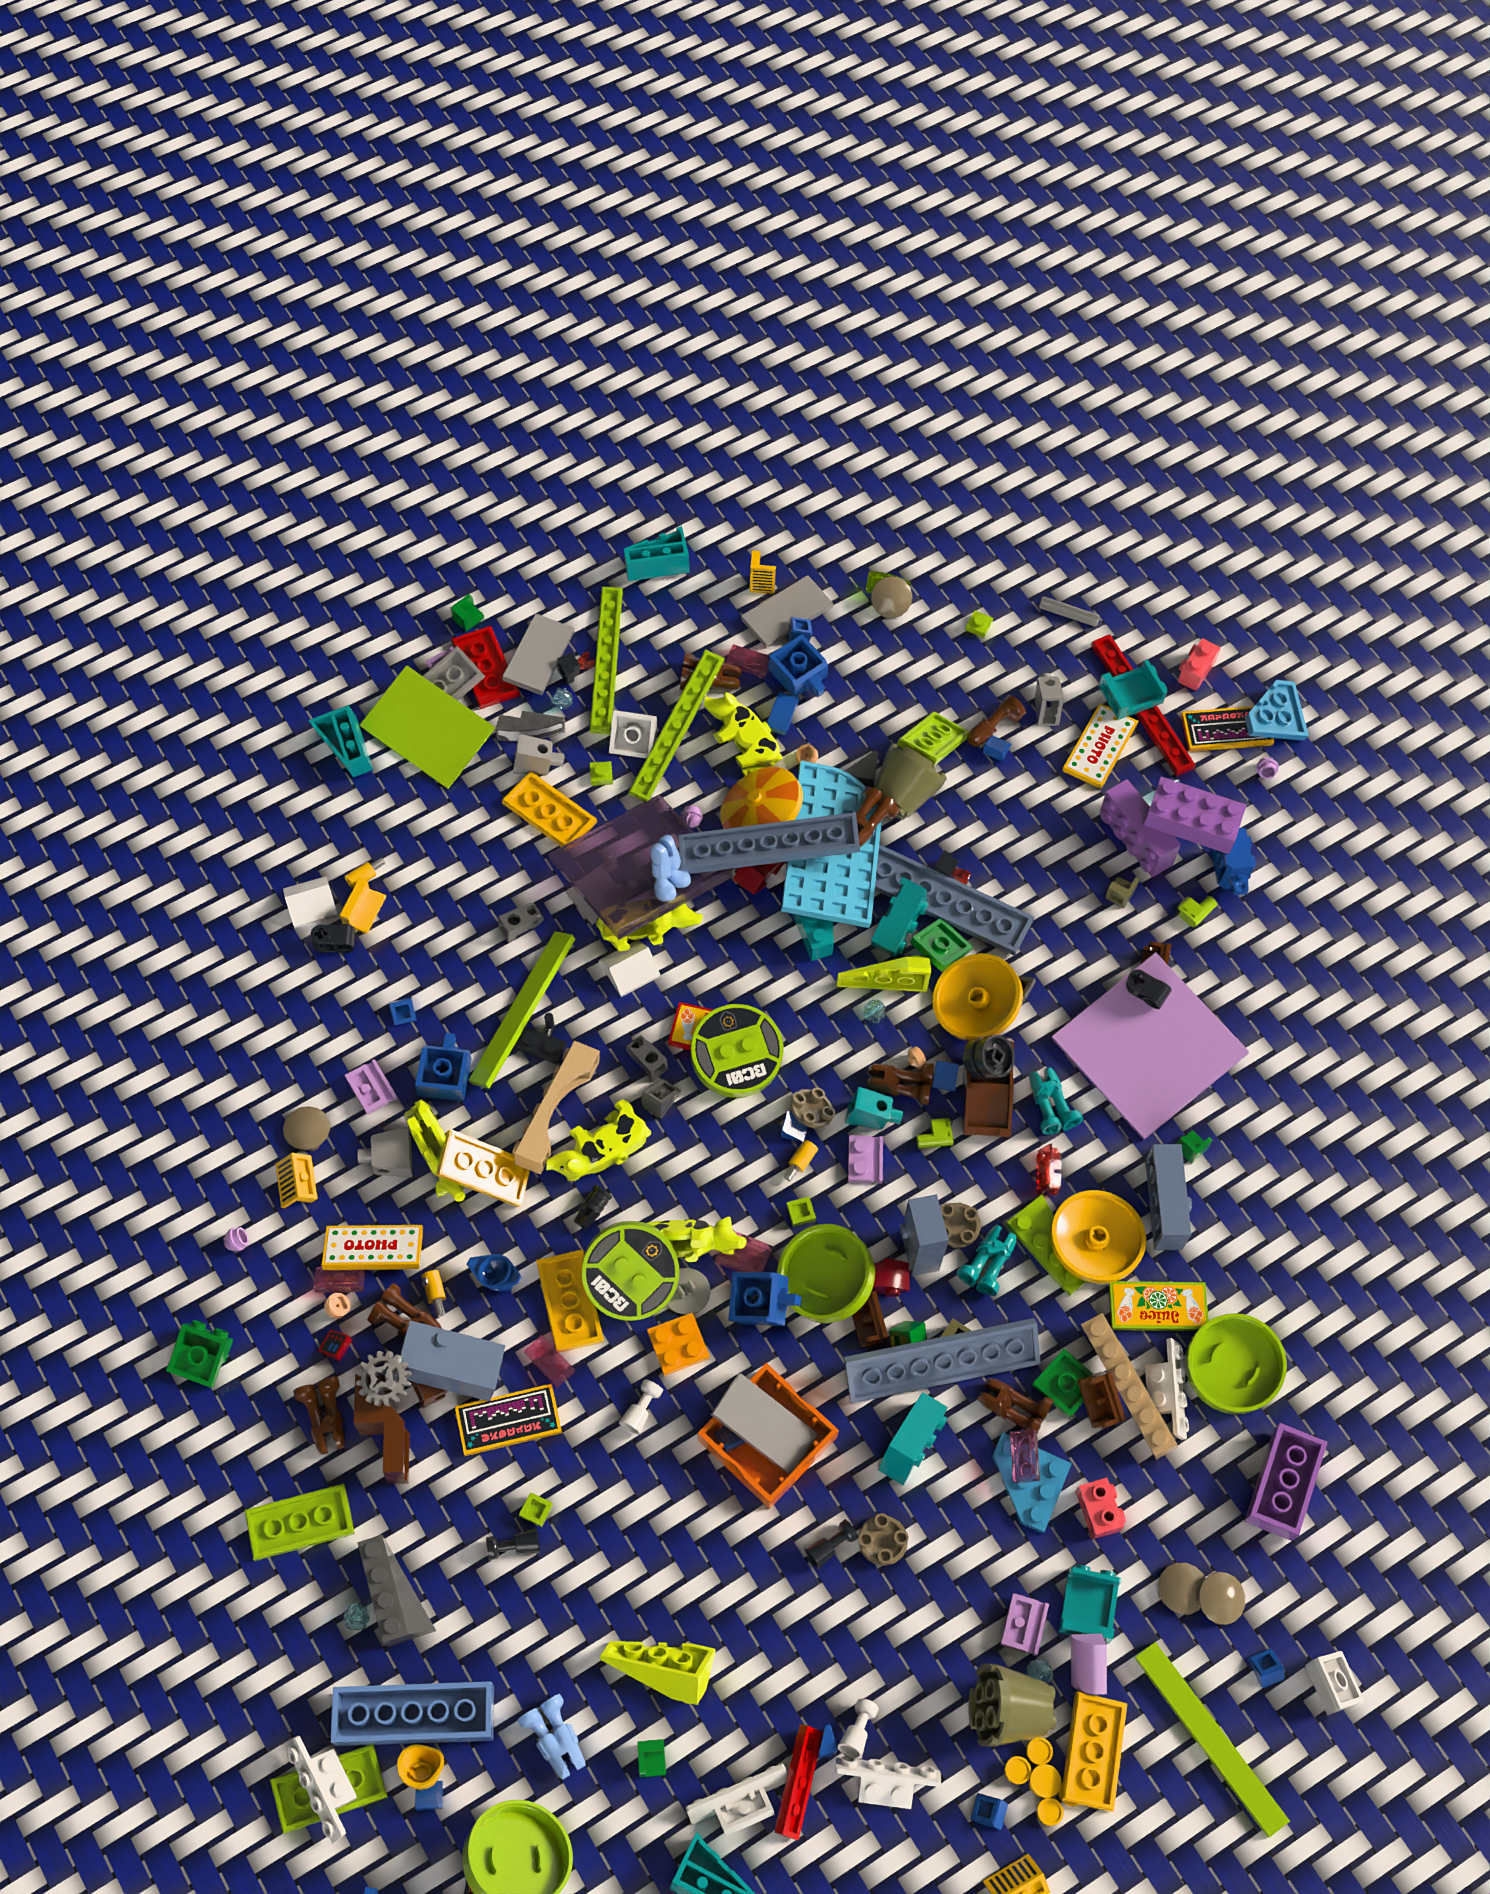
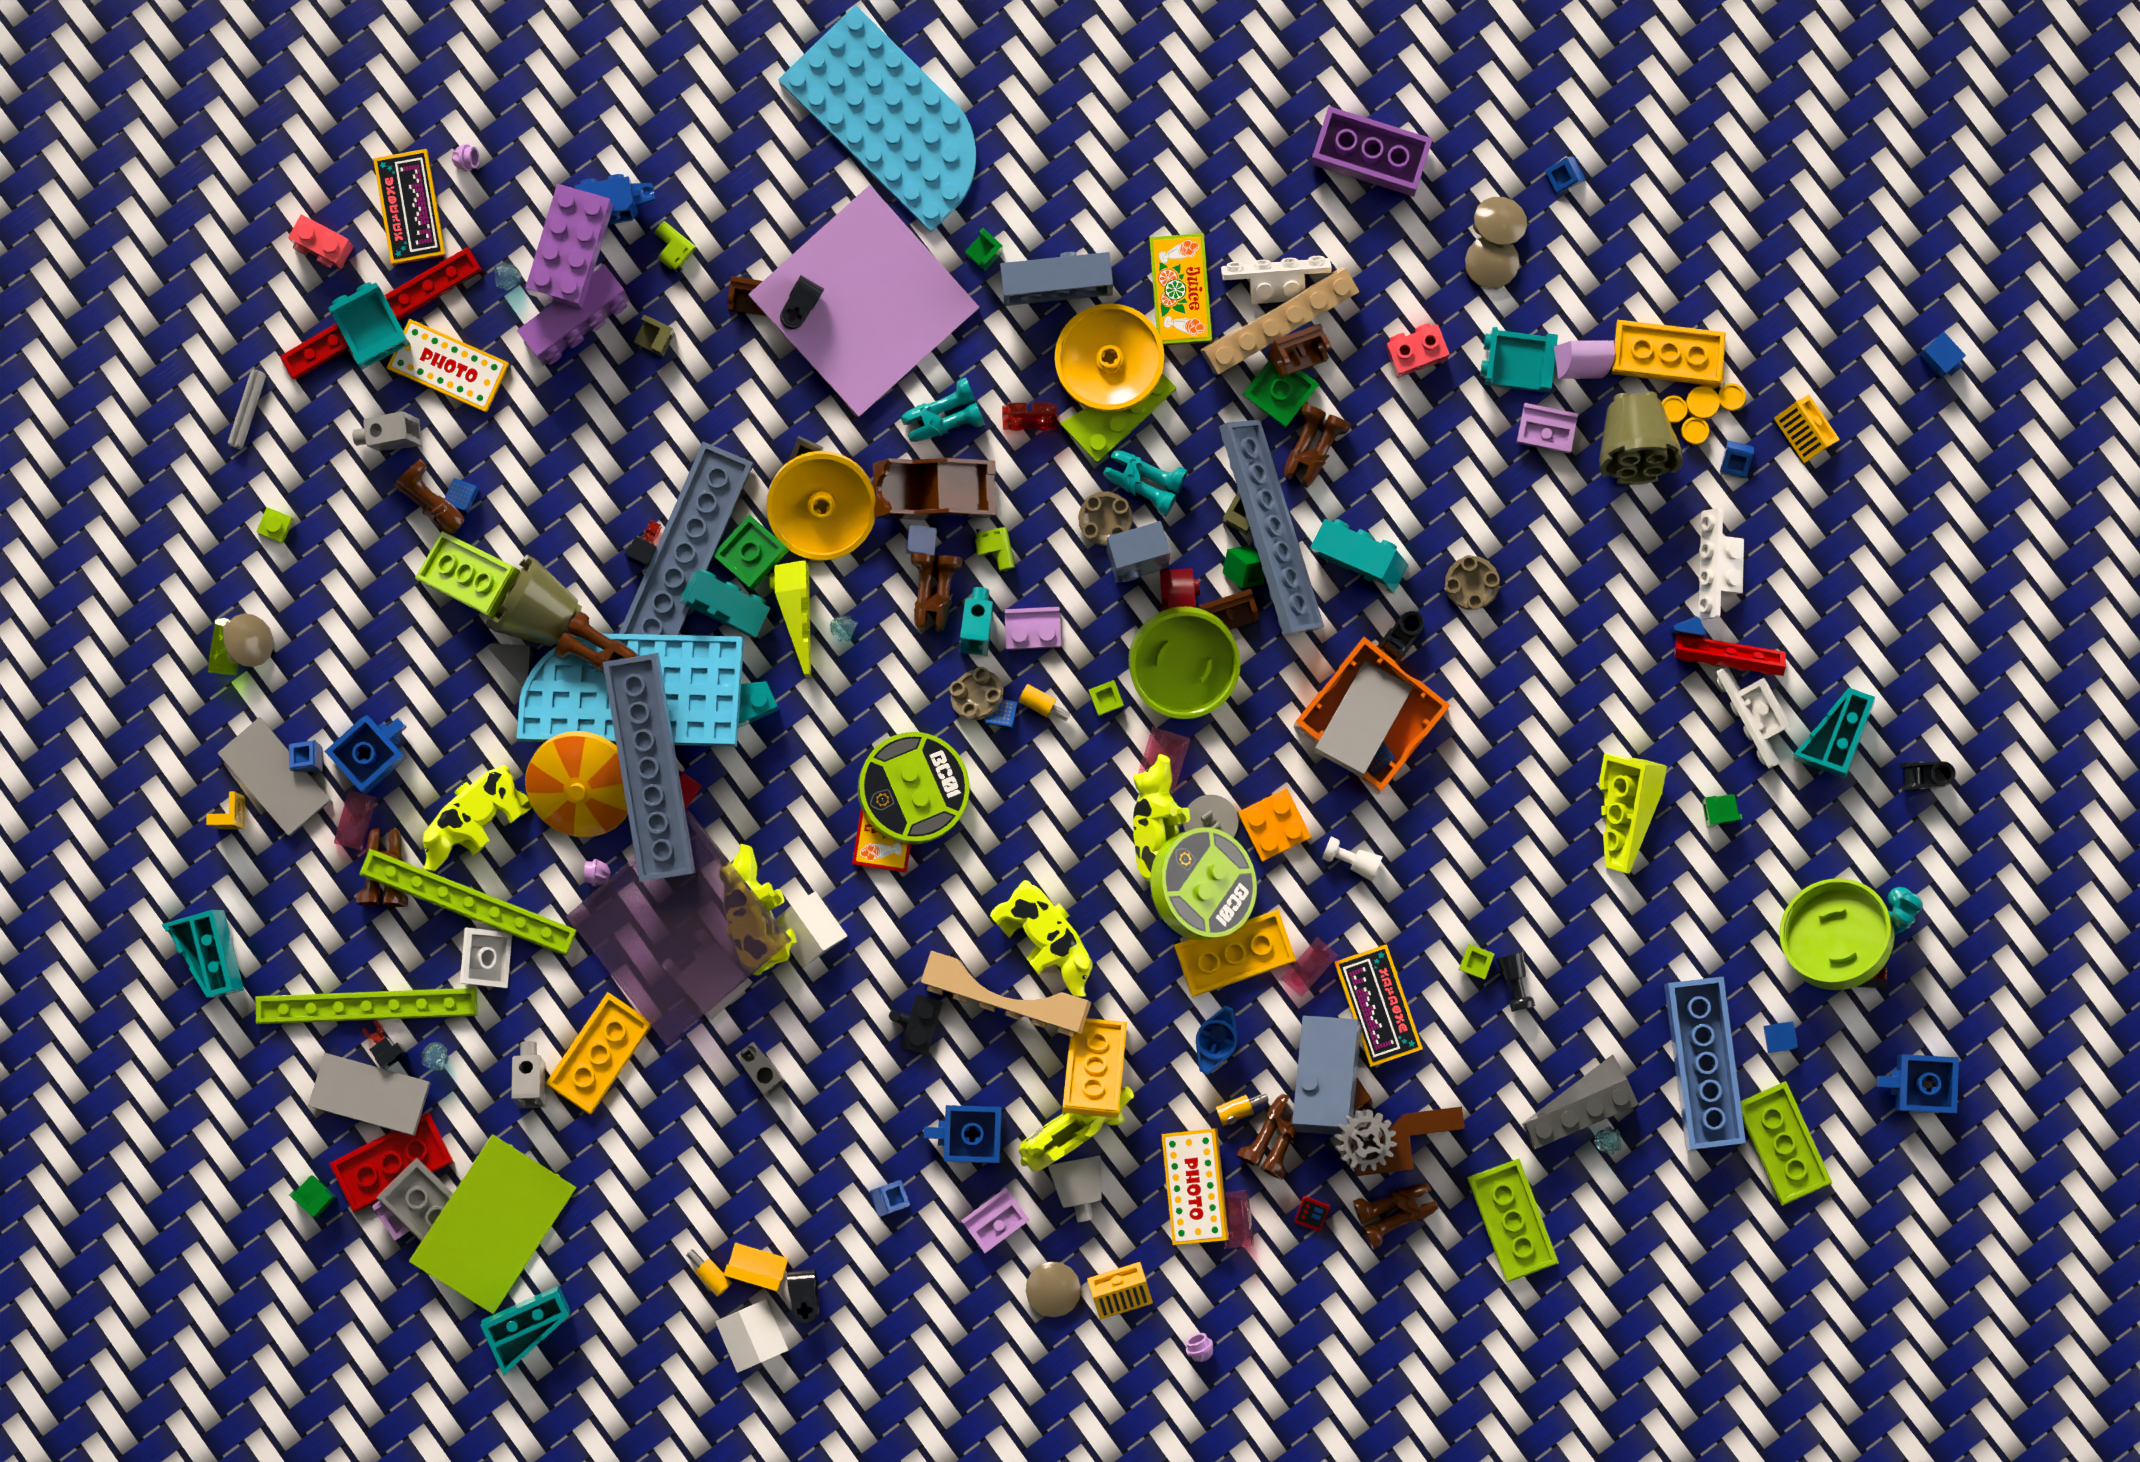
camera: 90 degrees left, 20 degrees up
green plate [166,1320,233,1388] -> none
white bracket [286,1736,357,1844] -> none
light nougat tile [324,1293,350,1319] -> none
yellow helmet [397,1744,444,1790] -> none
lime tile [468,931,575,1089] -> none
flat silver slope [496,711,566,742] -> none
light blue piece [518,1694,586,1780] -> none
black hinge [574,1185,612,1229] -> none
lime plate [590,761,613,786] -> none
dark grey leg [625,1035,668,1082] -> none
dark grey slope [641,1079,681,1119] -> none
light blue piece [650,835,691,901] -> none
blue hinge [728,1272,801,1326] -> none
blue slope [767,691,800,735] -> none
light nougat tile [796,744,818,763] -> none
black piece [804,1519,858,1570] -> none
white piece [838,1698,879,1759] -> none
light nougat tile [908,1046,927,1071] -> none
black wheel [963,1035,1015,1080] -> none
dark azure plate [992,1433,1072,1534] -> none
plate [1010,1429,1040,1484] -> none
clear light blue plate [1027,1658,1053,1684] -> none
lime tile [1134,1642,1290,1838] -> none
lime piece [1185,1313,1287,1414] -> none
dark azure plate [1245,680,1309,740] -> none
white slope [1305,1651,1364,1716] -> none
none -> medium azure plate [778,5,976,232]
none -> black piece [1377,611,1424,664]

